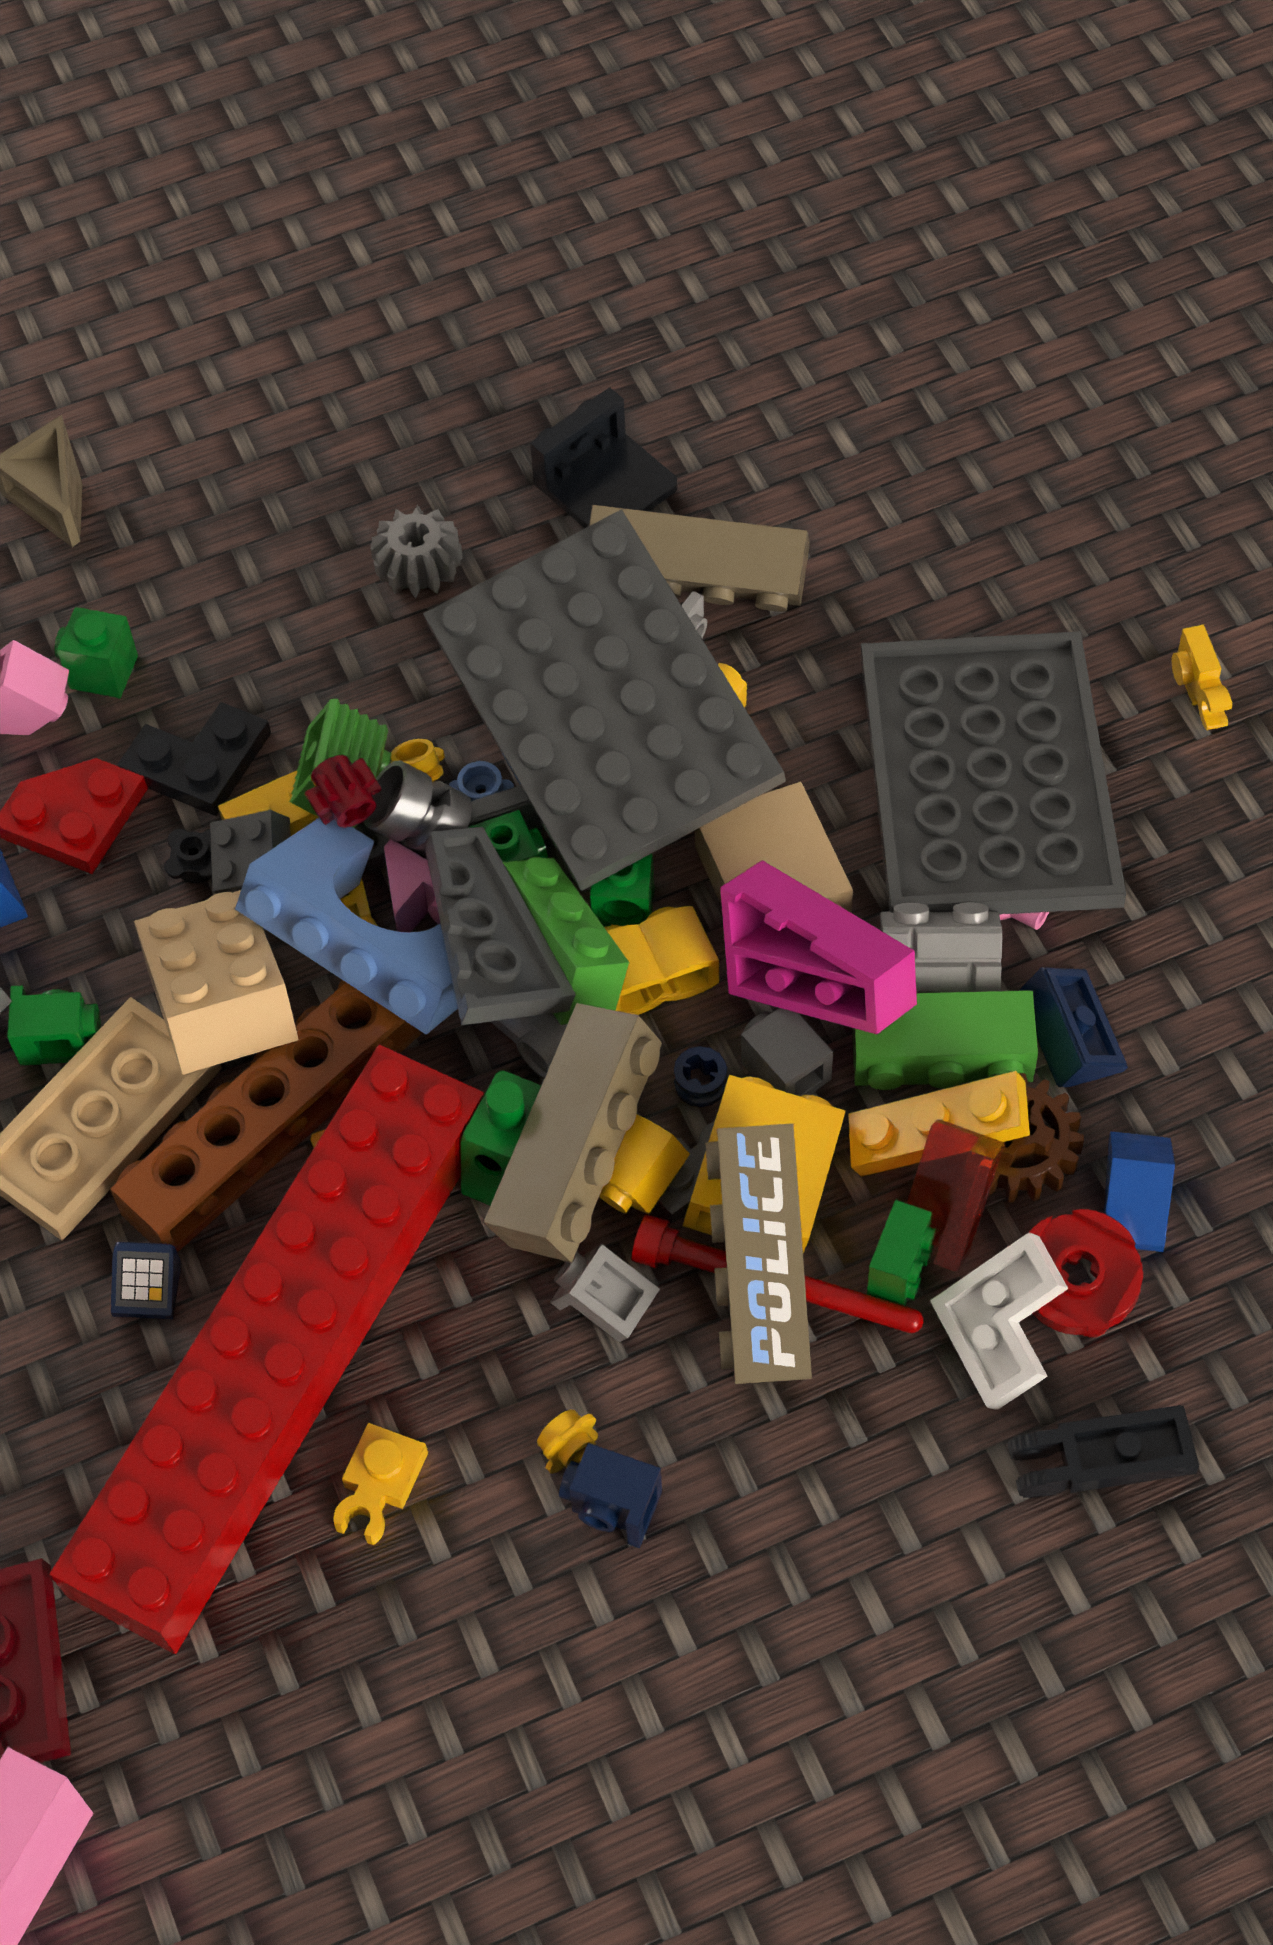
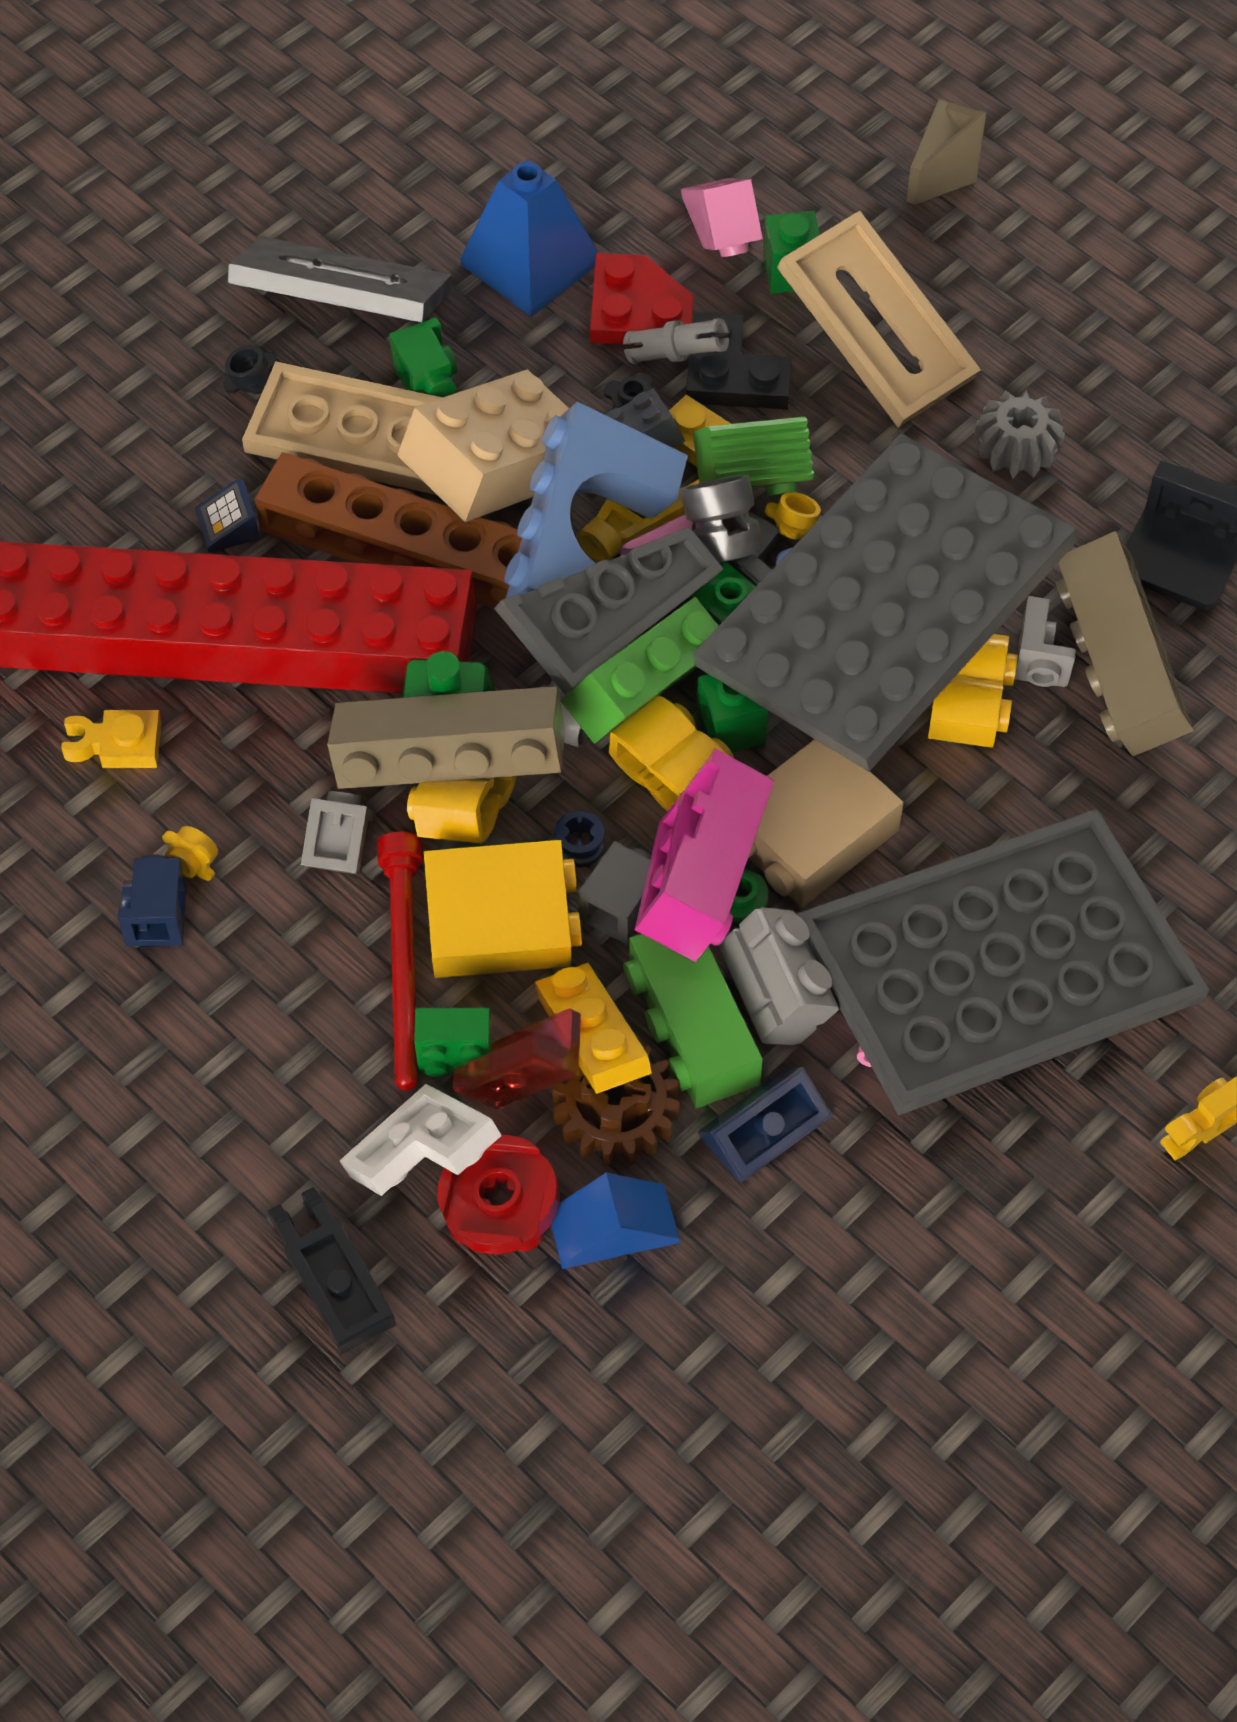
camera: 65 degrees right, 0 degrees up
dark red gear [305,755,382,828] -> none
dark tan brick [705,1123,812,1384] -> none
none -> light grey pin [623,318,729,364]
none -> tan piece [777,211,981,428]

